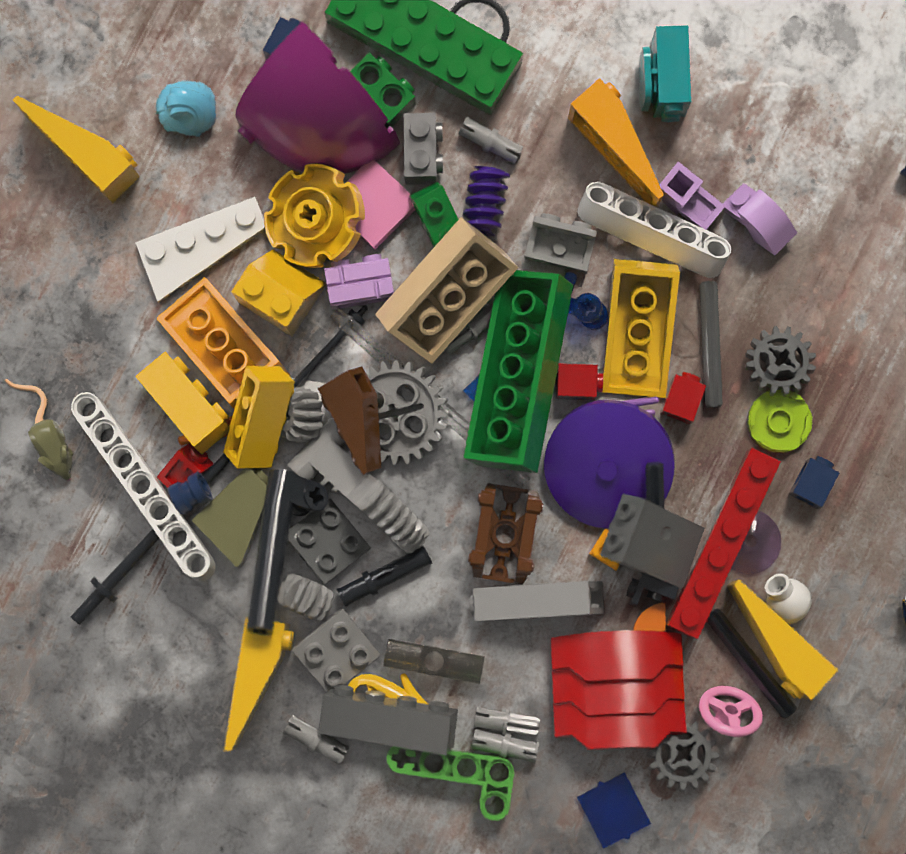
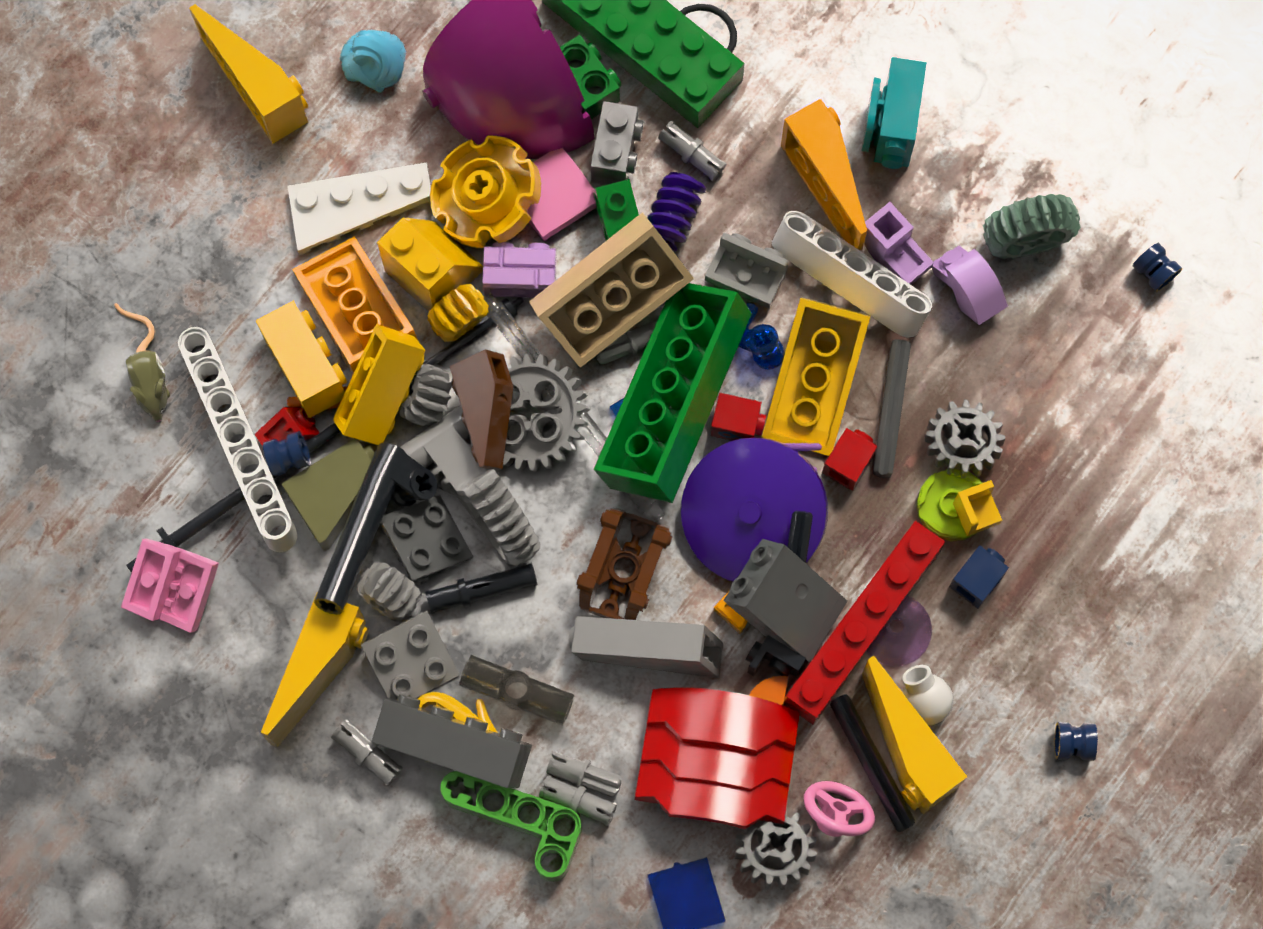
camera: 10 degrees right, 10 degrees down
none -> bright pink slope [121,538,219,633]
none -> yellow gear [427,284,489,342]
none -> yellow panel [953,480,1002,536]
none -> sand green gear [983,193,1081,259]

